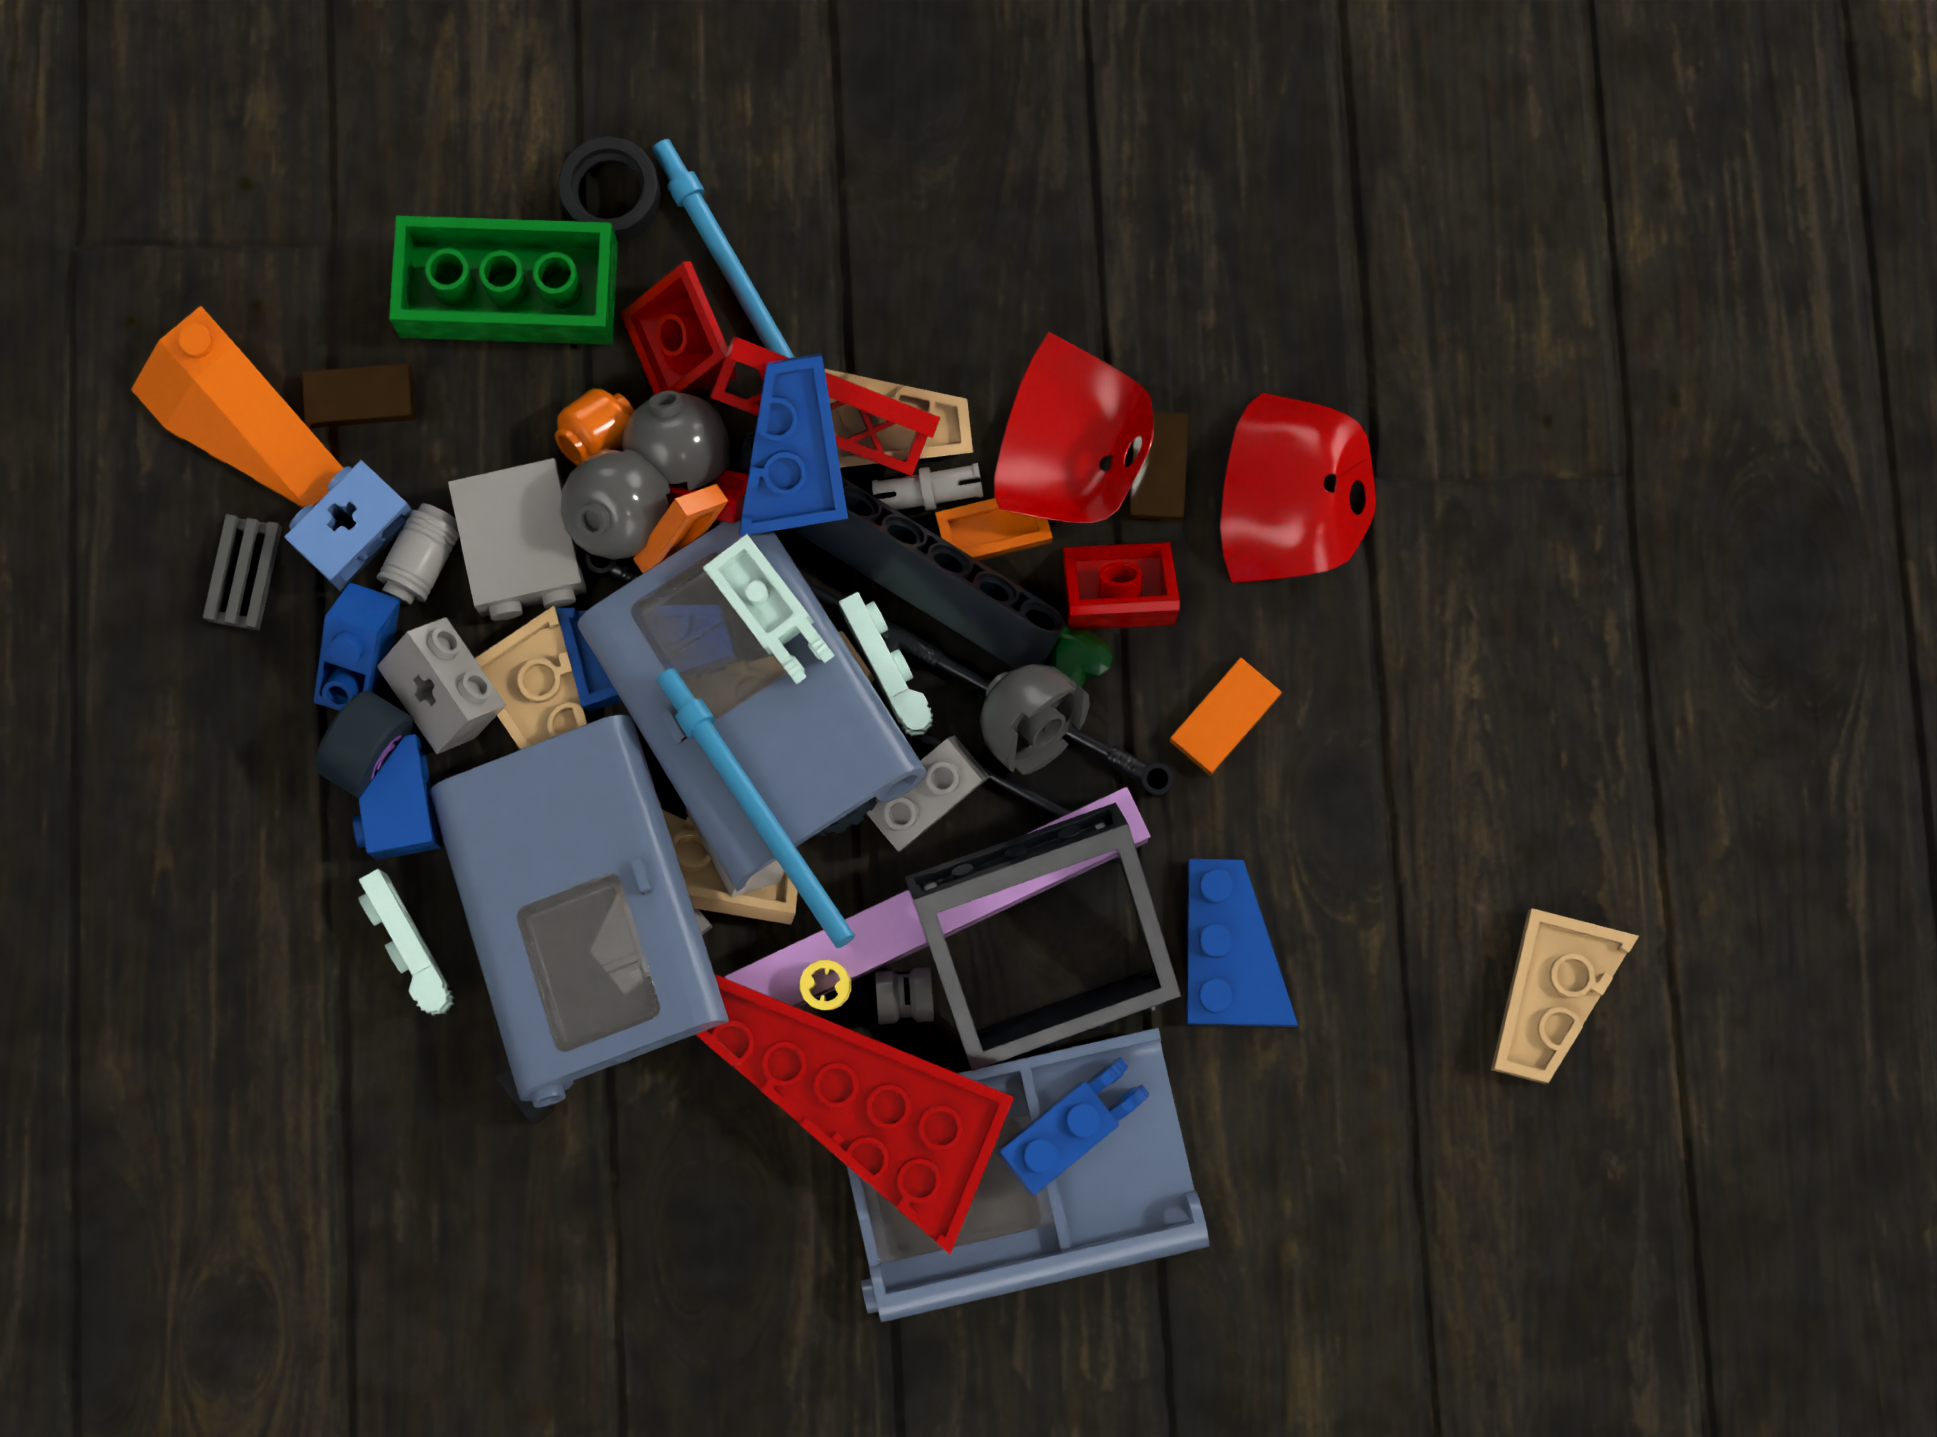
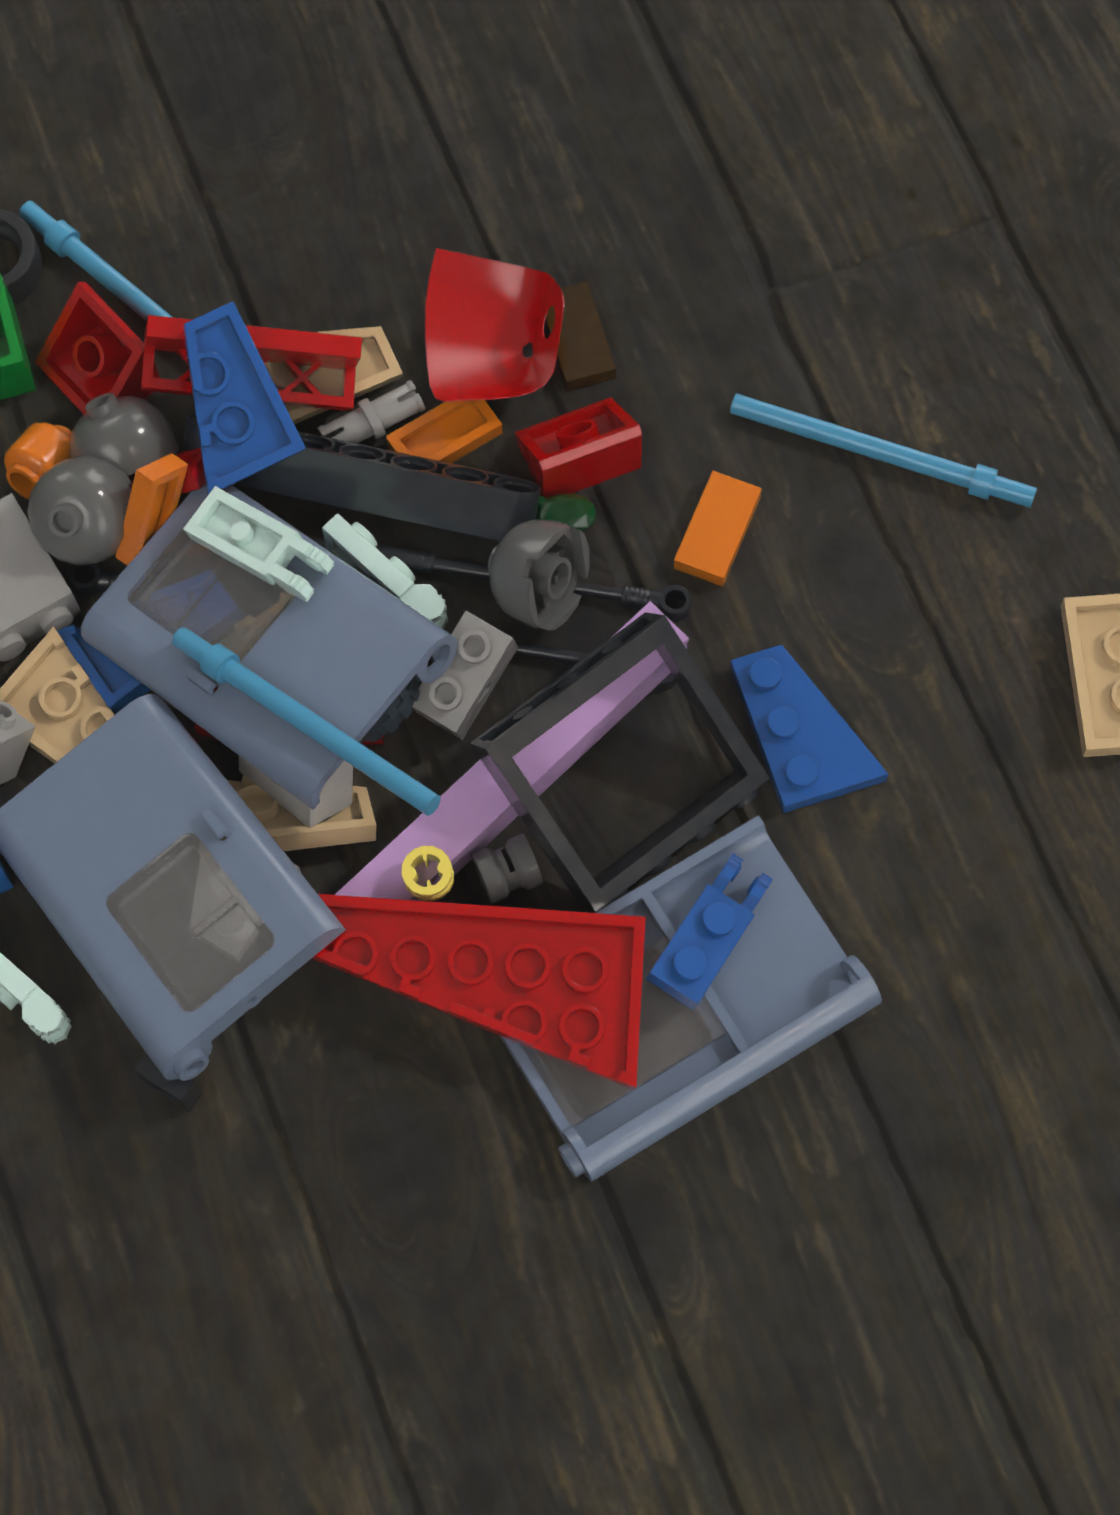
camera: 15 degrees left, 10 degrees down
red piece [1220,393,1376,583] -> none
none -> dark azure bar [730,393,1037,508]

